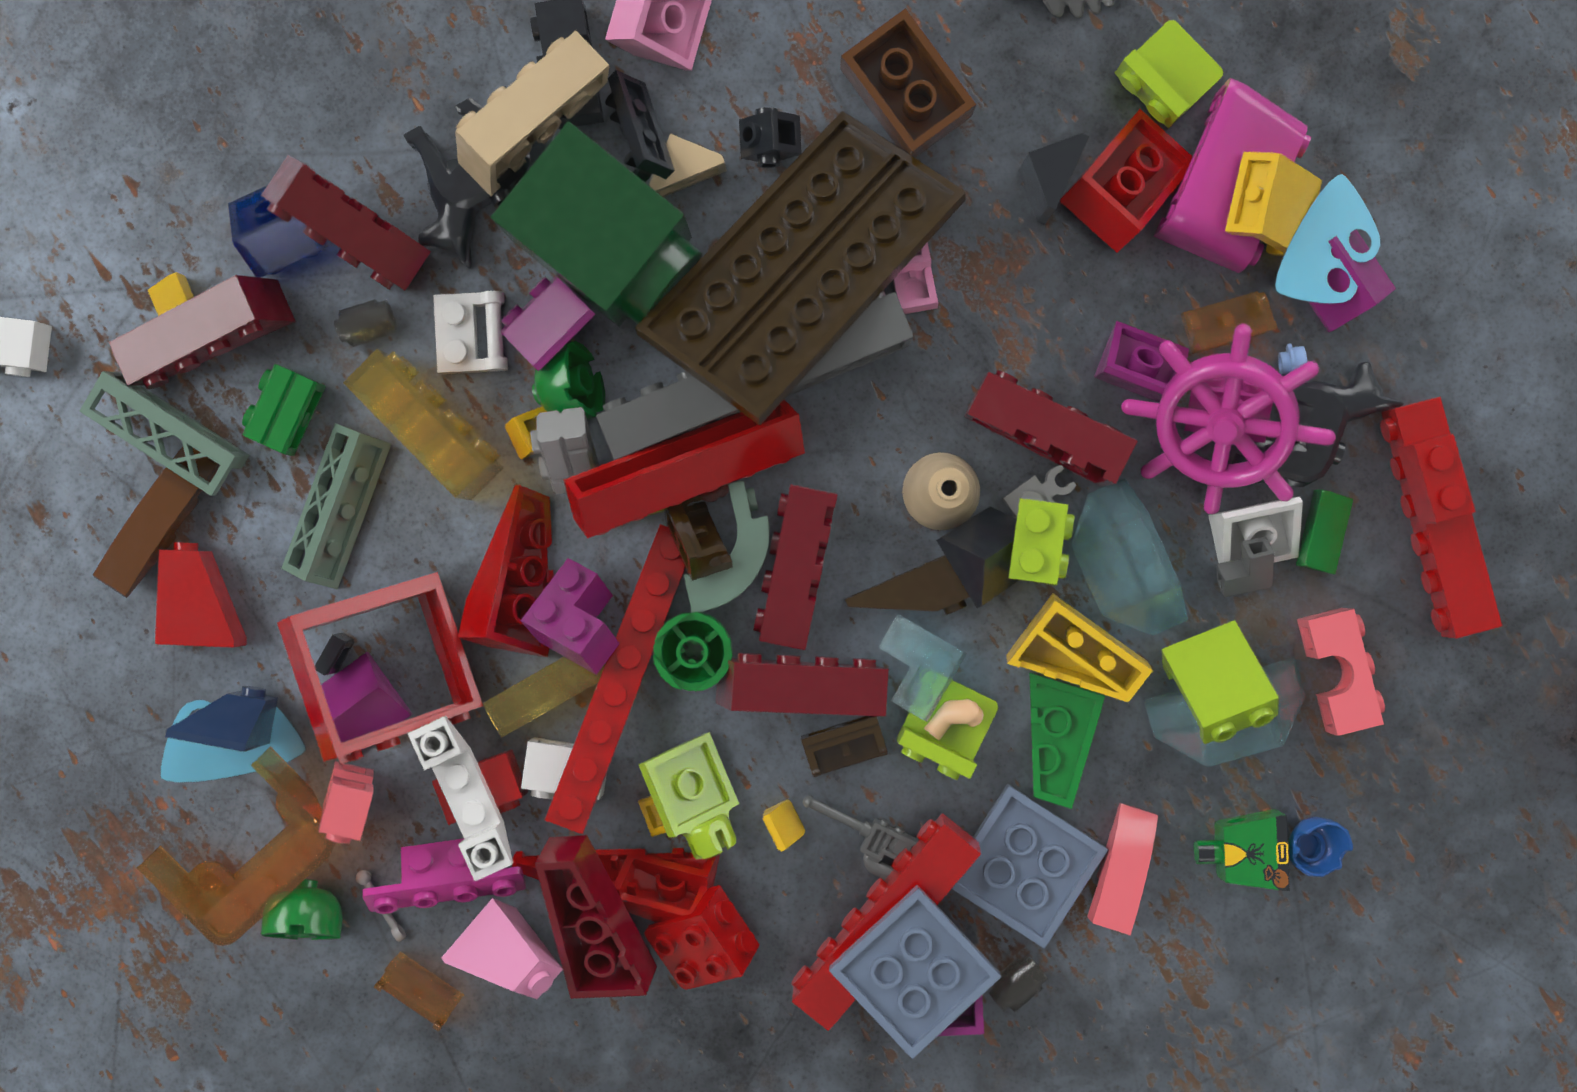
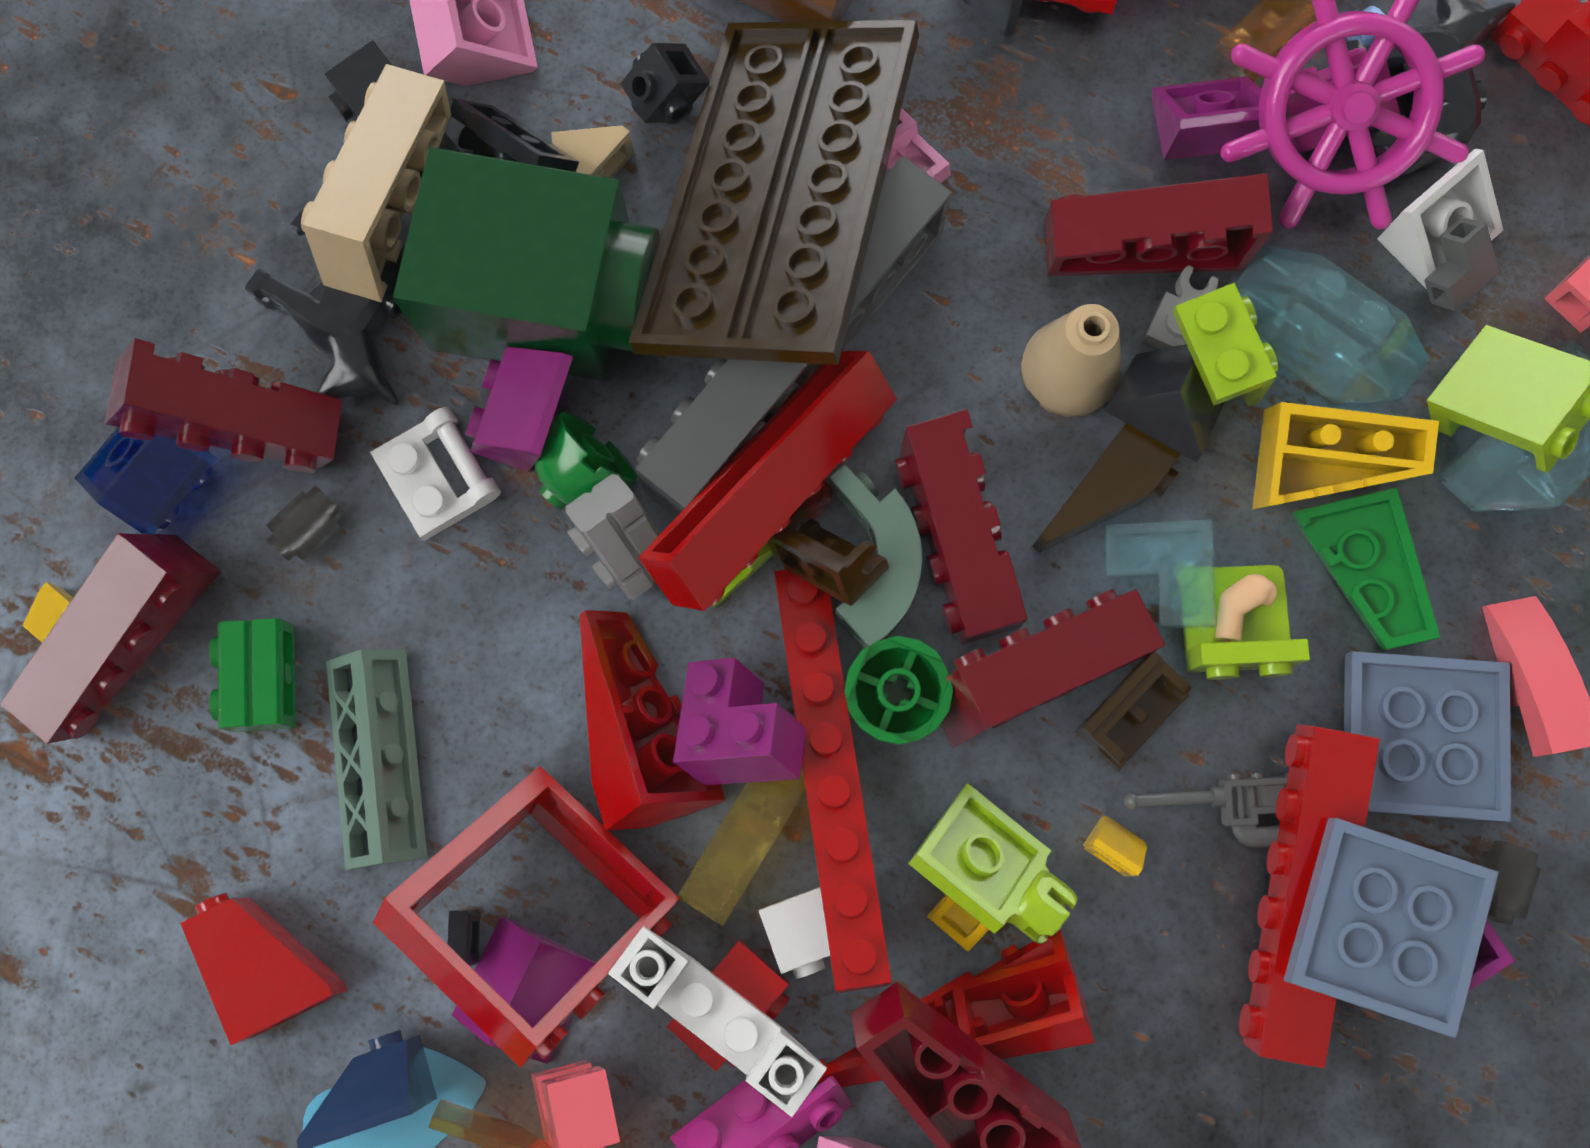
camera: 30 degrees left, 10 degrees down
sand green fence [79,371,250,496] -> none
reddish brown slope [93,446,220,598] -> none
clear yellow brick [343,349,504,500] -> none
yellow slope [505,406,547,459] -> none
red bracket [644,885,760,989] -> none
green slope [1296,489,1353,575] -> none

